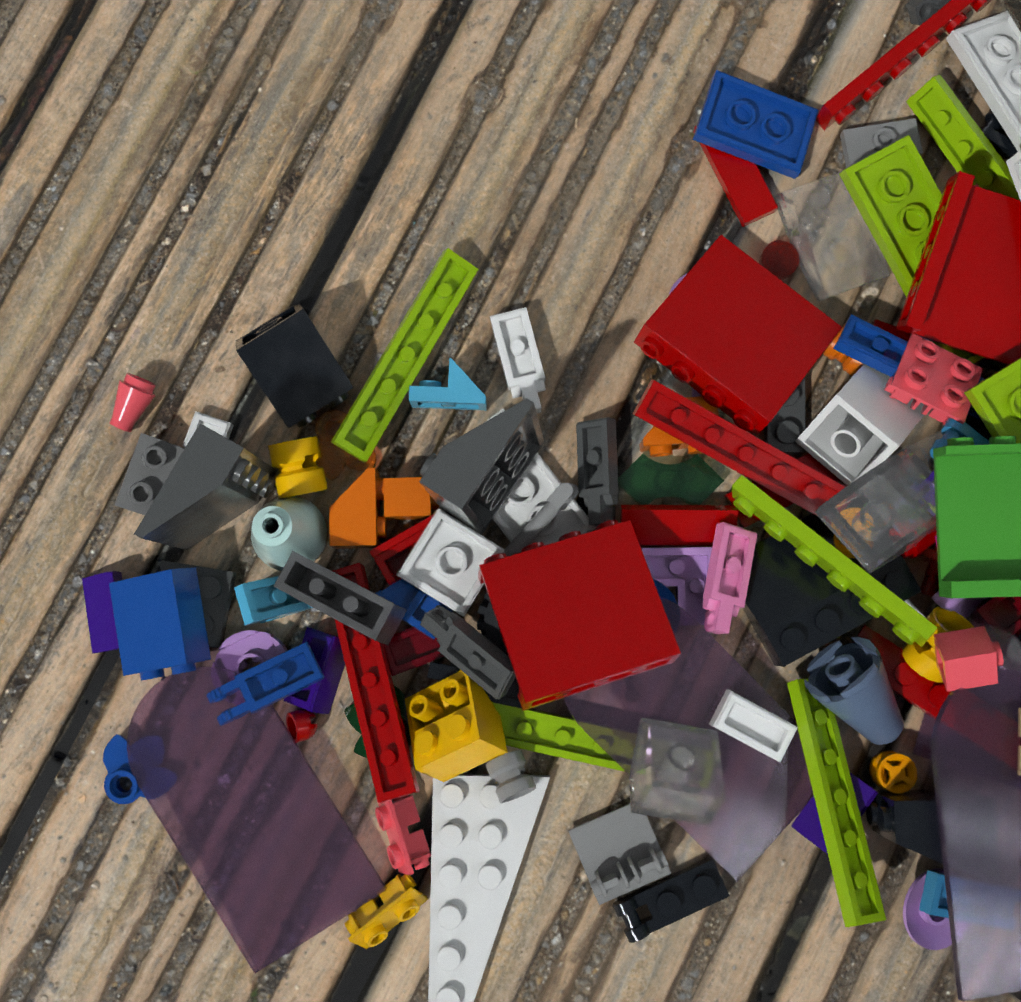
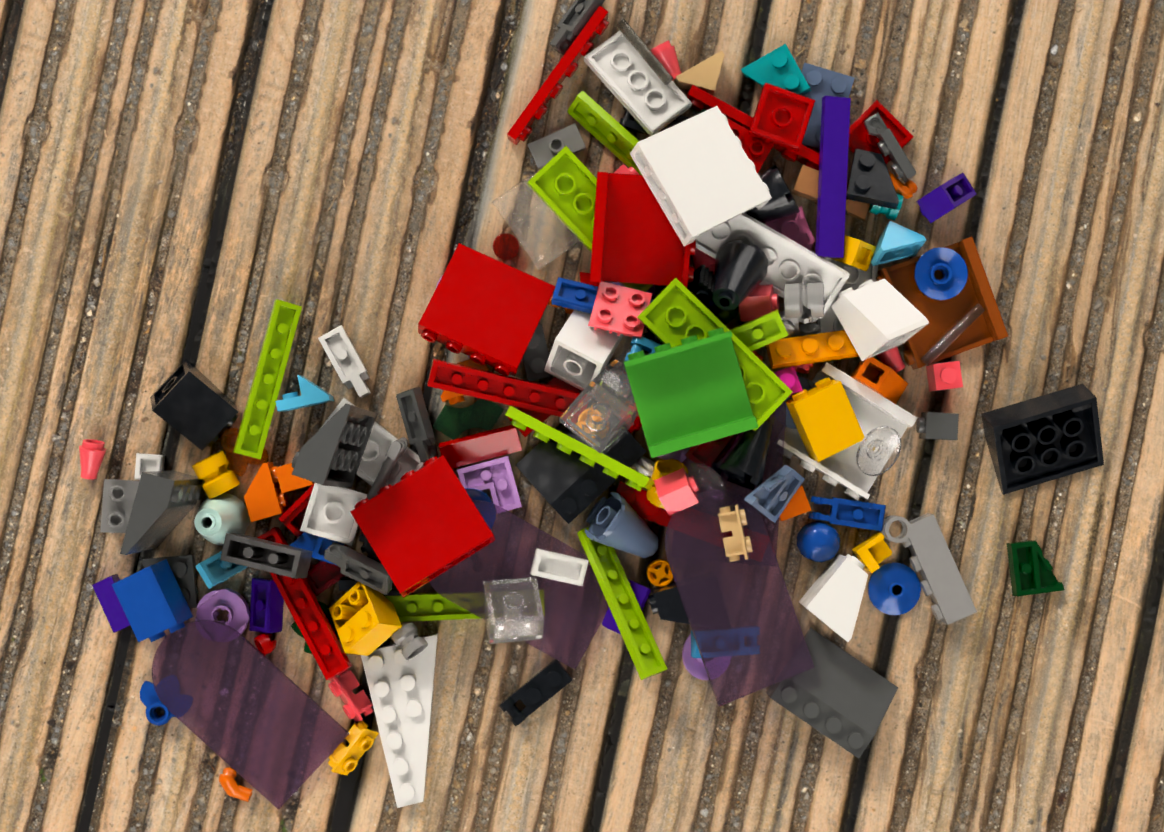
camera: 15 degrees left, 5 degrees up
blue hinge [206,642,325,726] -> none
light grey hinge [568,799,672,905] -> none
blue tile [692,70,819,179] -> none
red tile [693,126,778,227] -> none
bright pink hinge [703,522,758,635] -> none
none -> orange arm [219,767,253,802]

